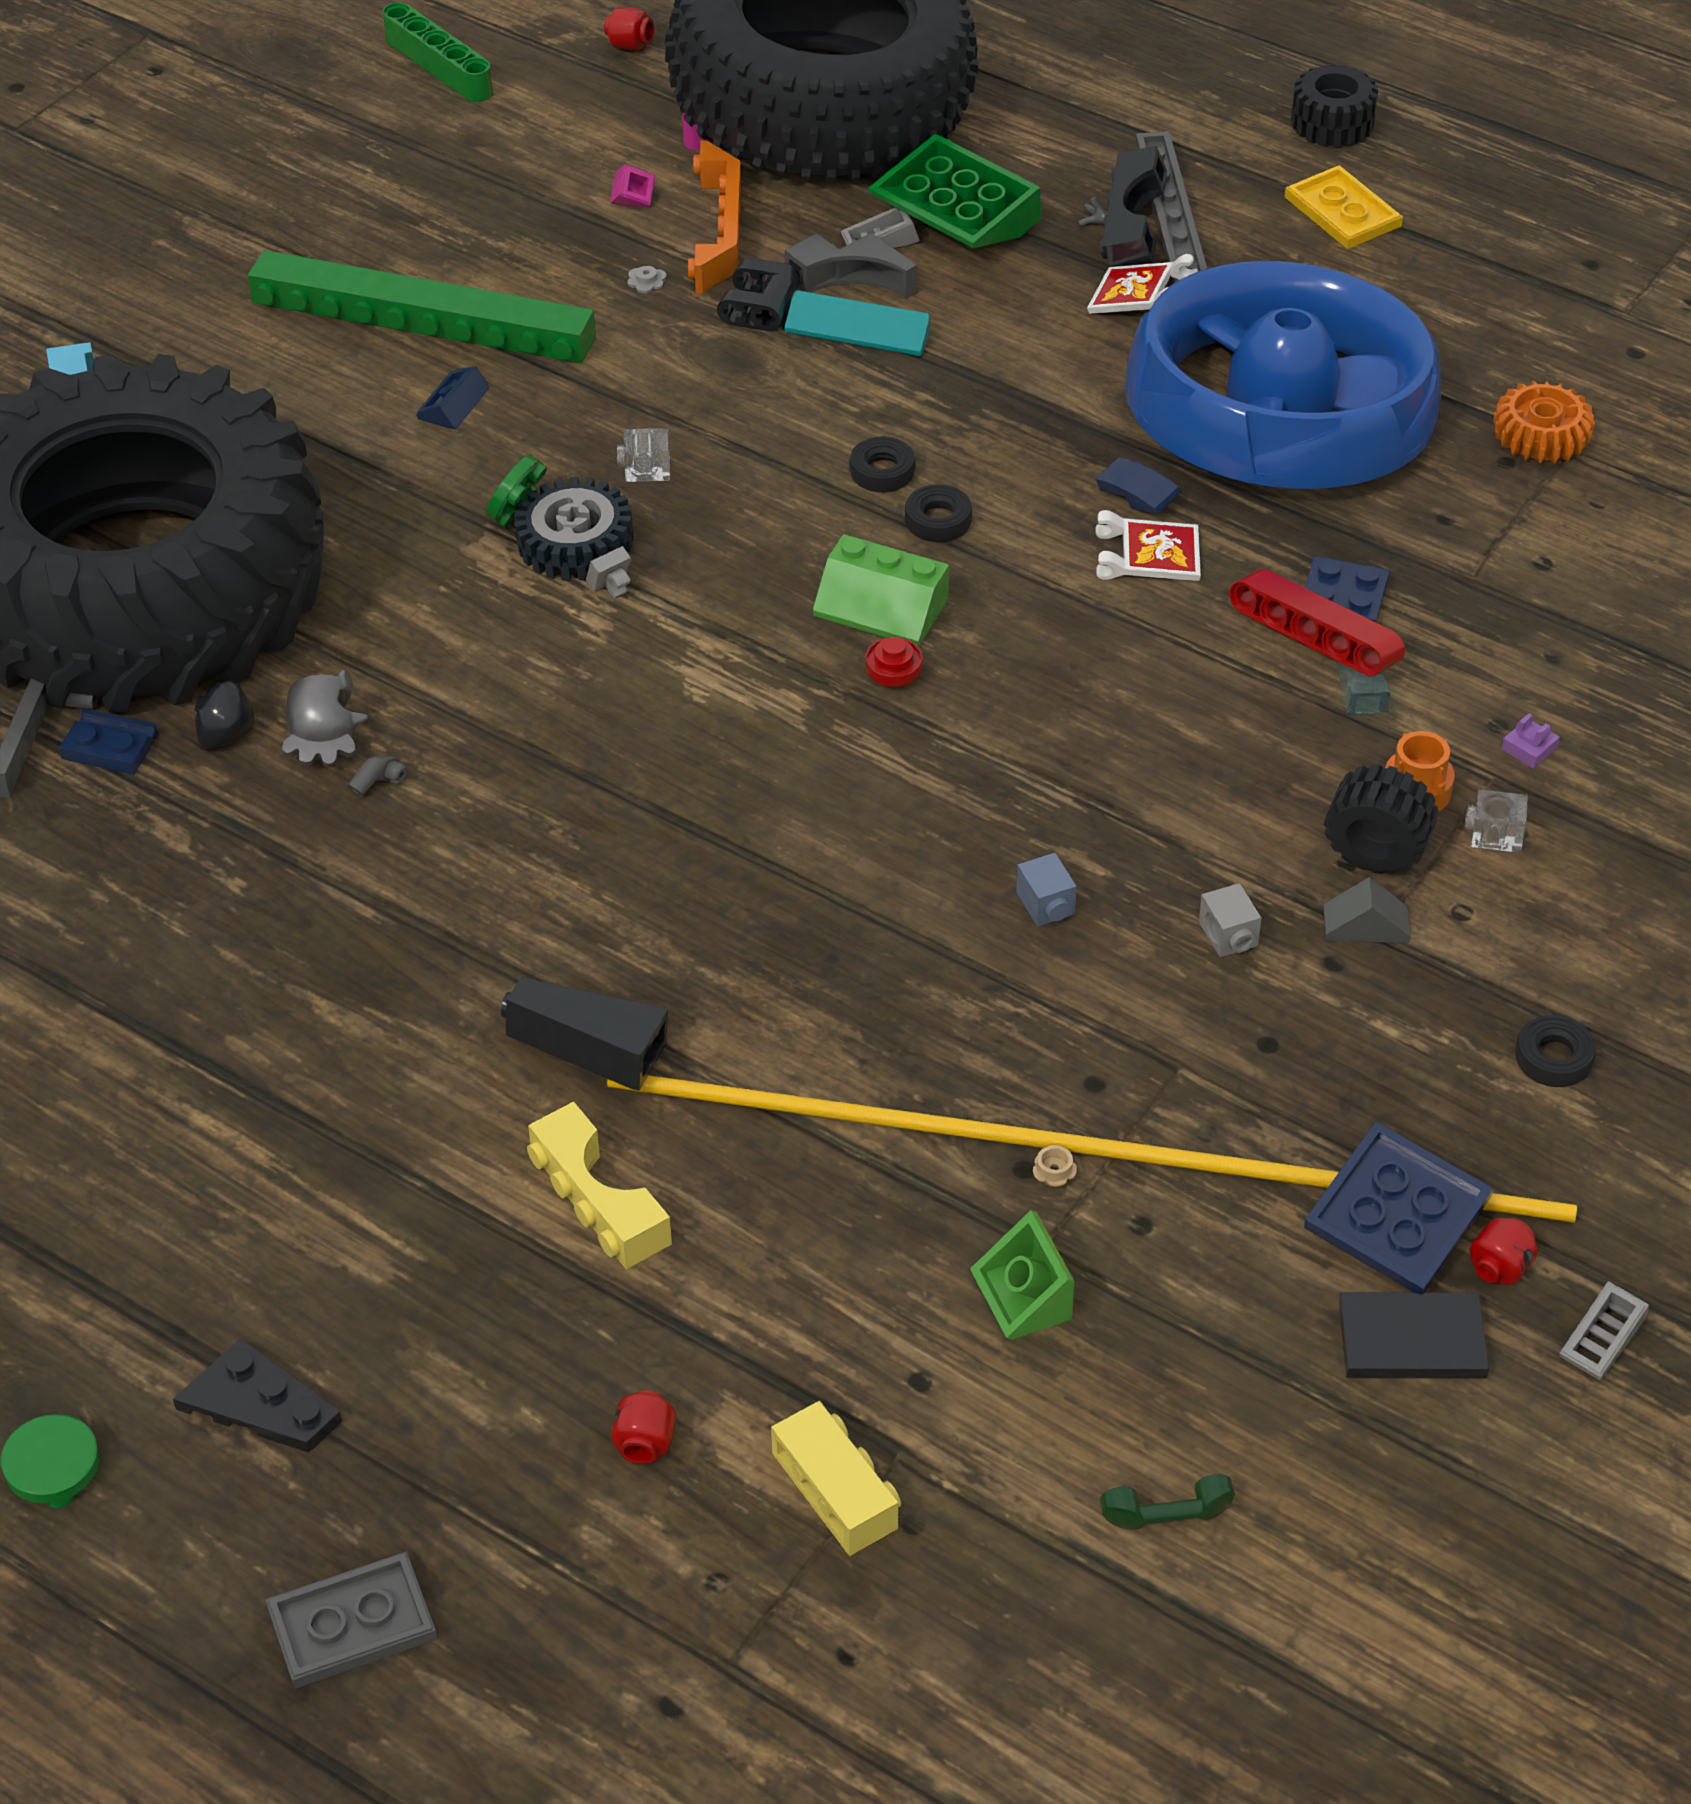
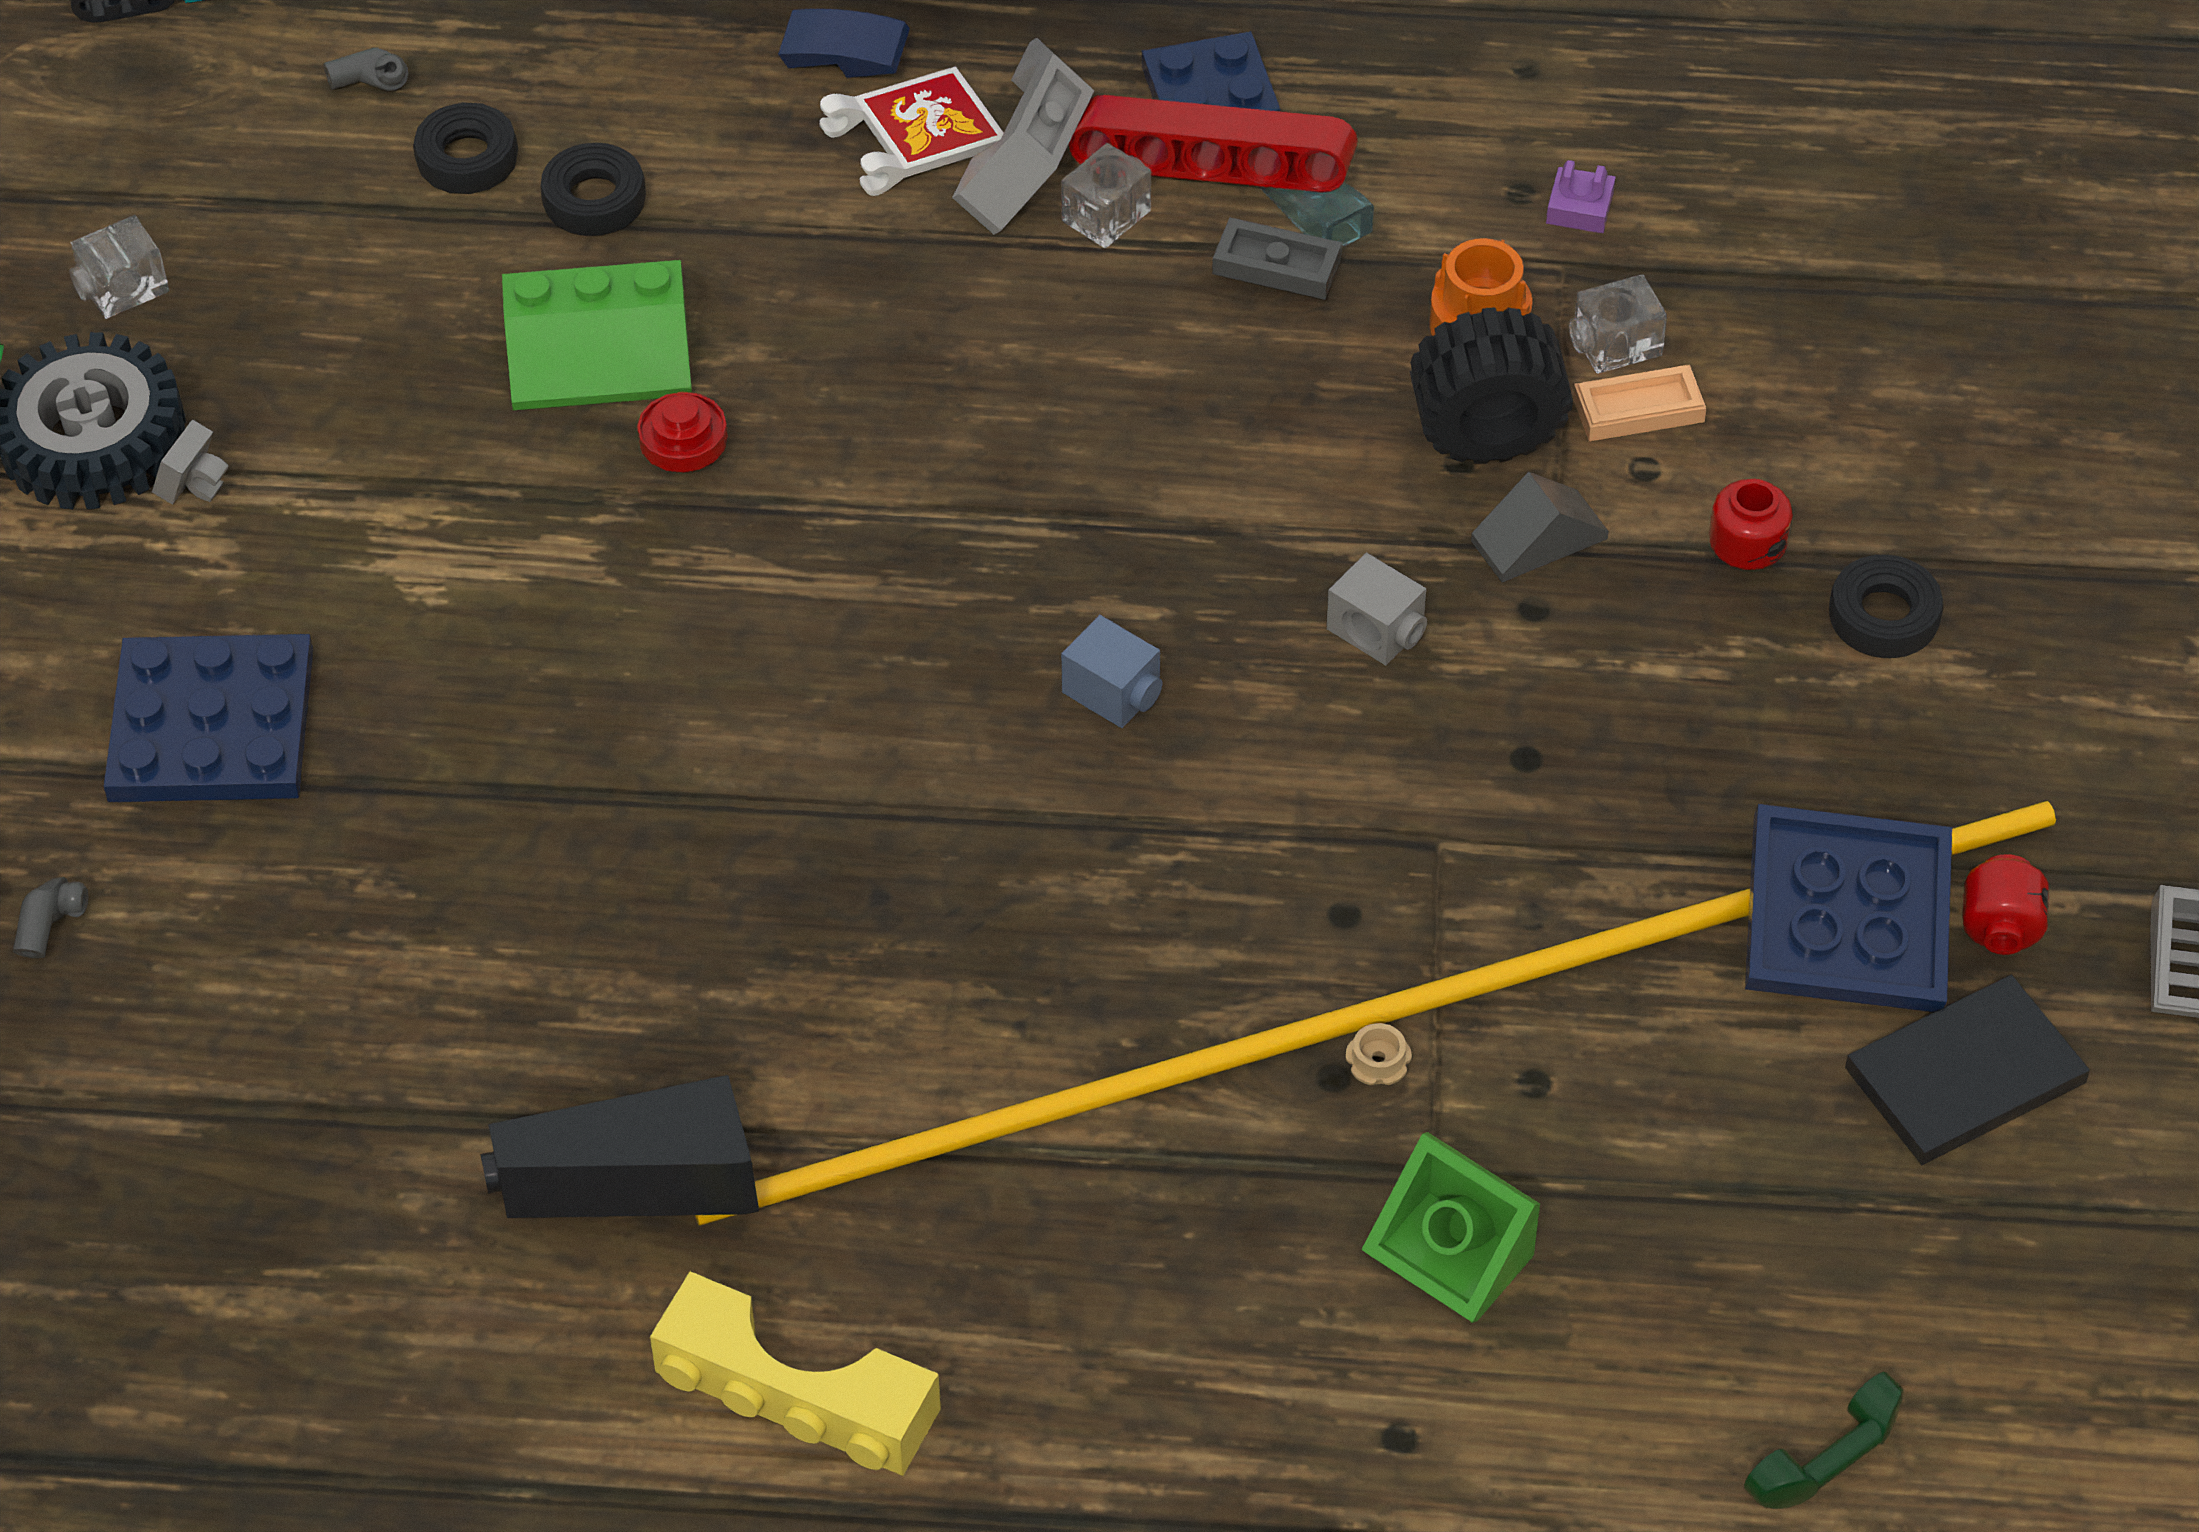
camera: 30 degrees left, 5 degrees up
none -> dark blue plate [104,634,313,802]
none -> dark grey arm [323,47,408,91]
none -> light grey slope [952,38,1094,234]
none -> clear brick [1061,143,1151,249]
none -> dark grey plate [1212,217,1342,300]
none -> light nougat tile [1573,365,1707,442]
none -> red head [1709,479,1793,570]

